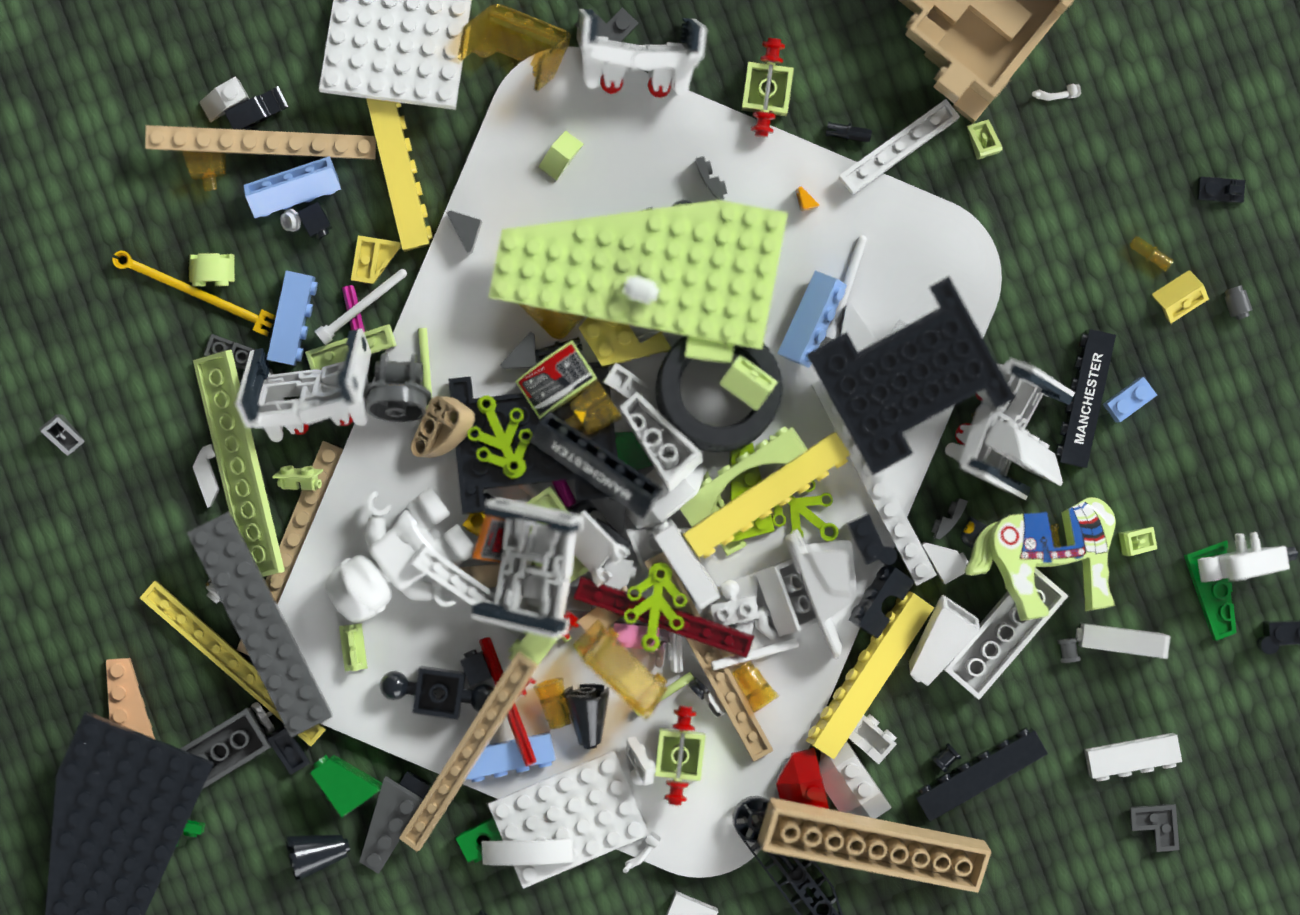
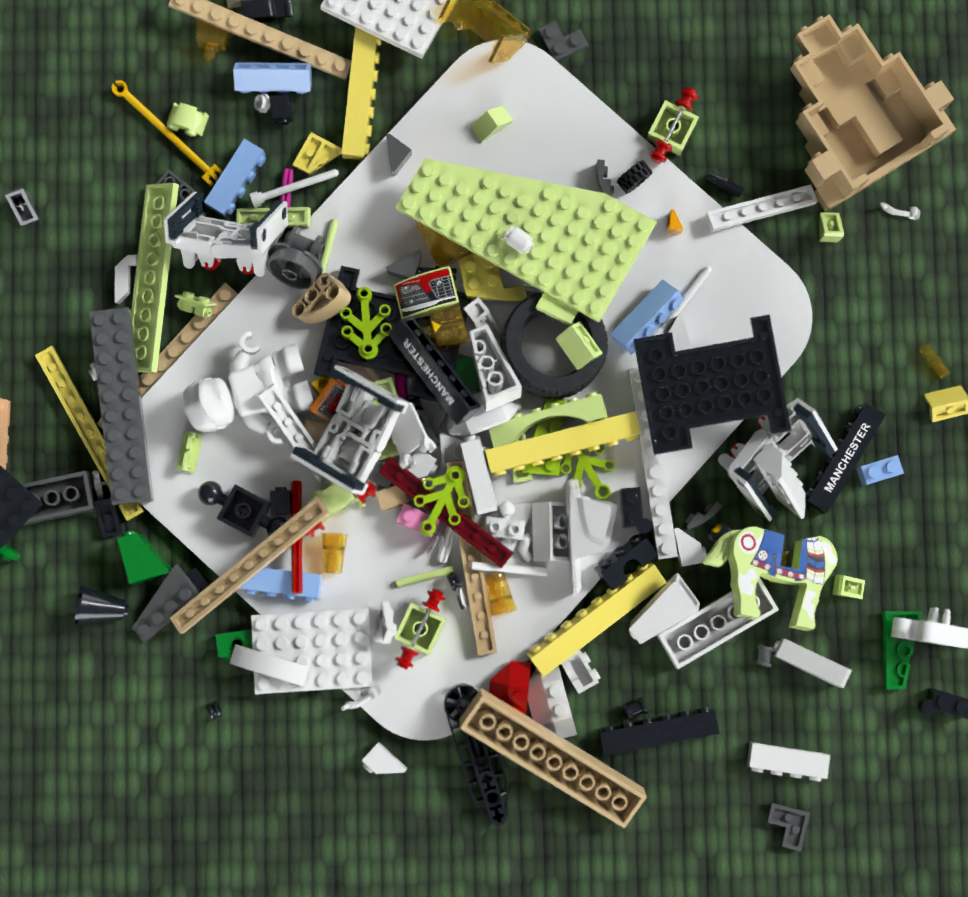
camera: 15 degrees right, 5 degrees down
black cone [564,683,610,749] -> none
clear yellow windscreen [573,619,668,720] -> none
white container [576,9,706,98] -> none
none -> black tyre [616,160,653,194]

